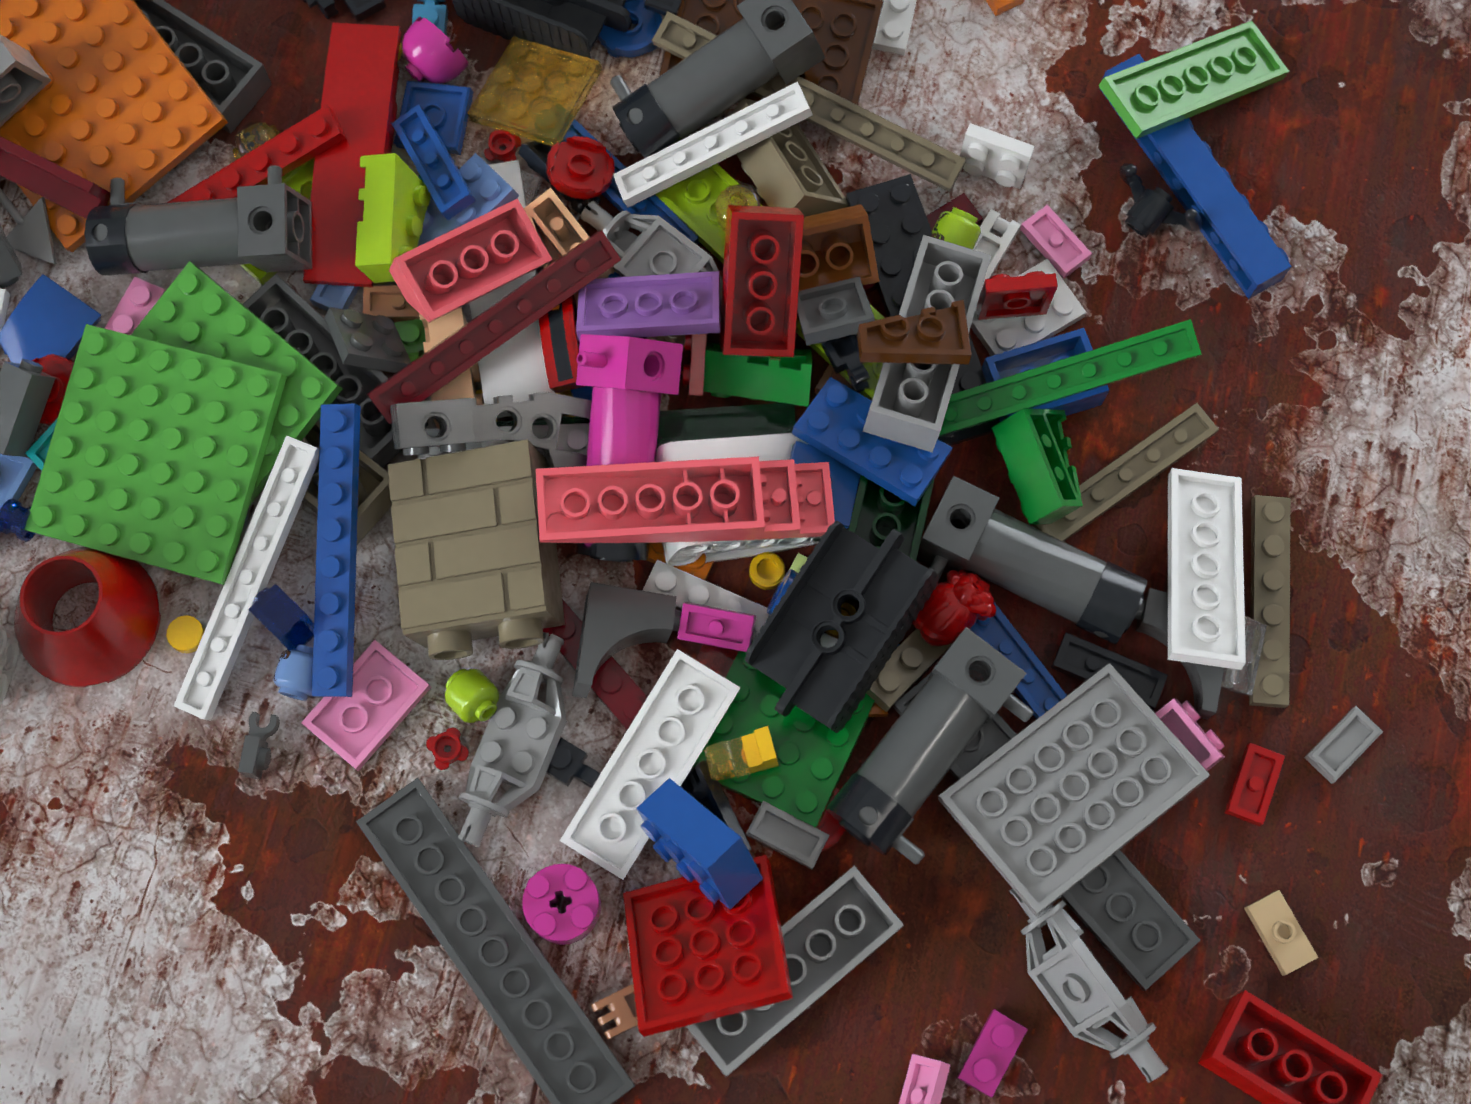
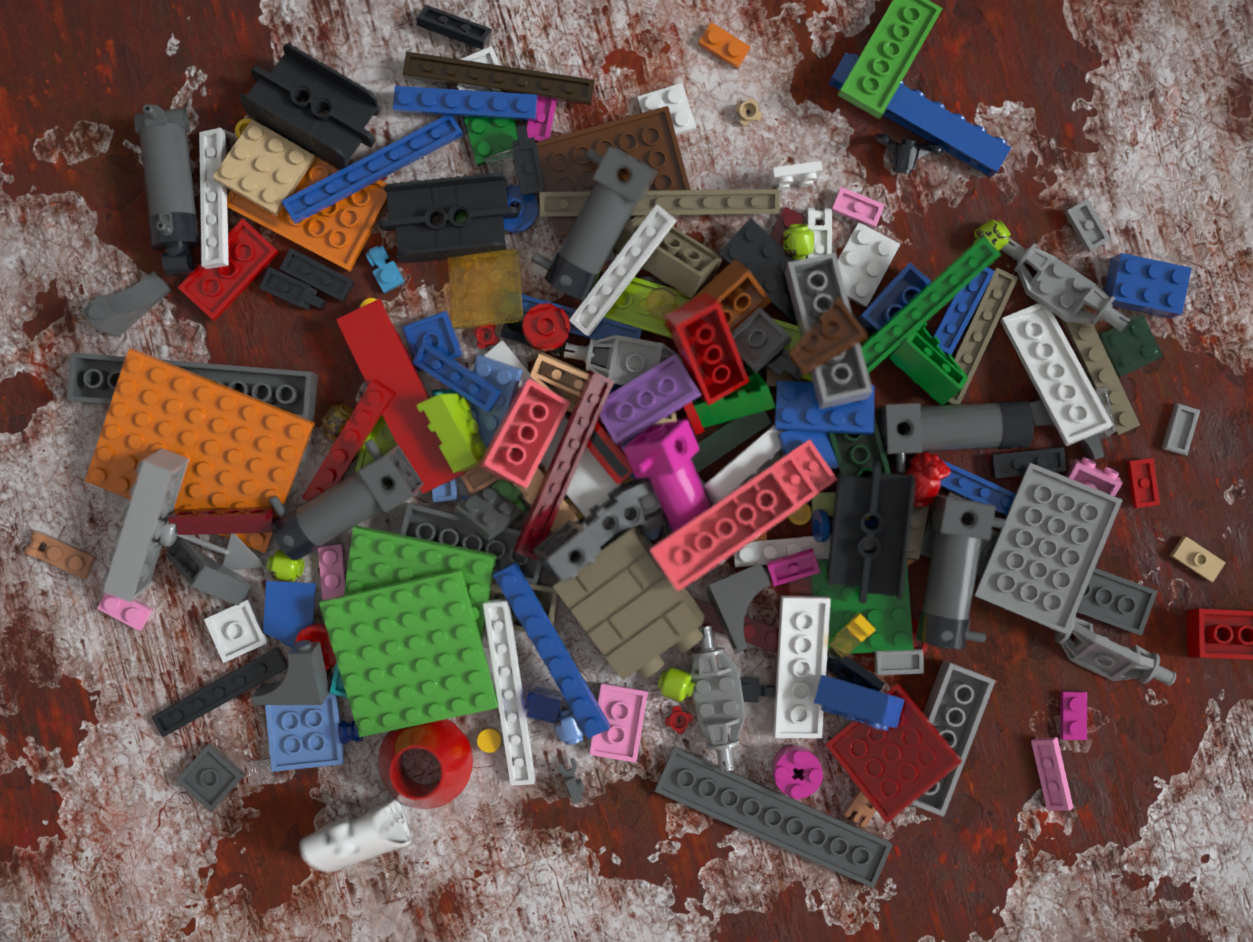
camera: 25 degrees left, 15 degrees up
dark pink cylinder [401,16,469,84] -> none
red plate [976,271,1058,320] -> none
none -> lime head [267,549,305,582]
none -> tan plate [735,99,762,126]
none -> blue plate [932,267,995,355]
none -> lime head [973,219,1011,251]
none -> light grey plate [1001,237,1130,332]
none -> light grey plate [1064,199,1111,253]
none -> clear green plate [1098,314,1163,378]
none -> blue brick [1104,253,1192,318]

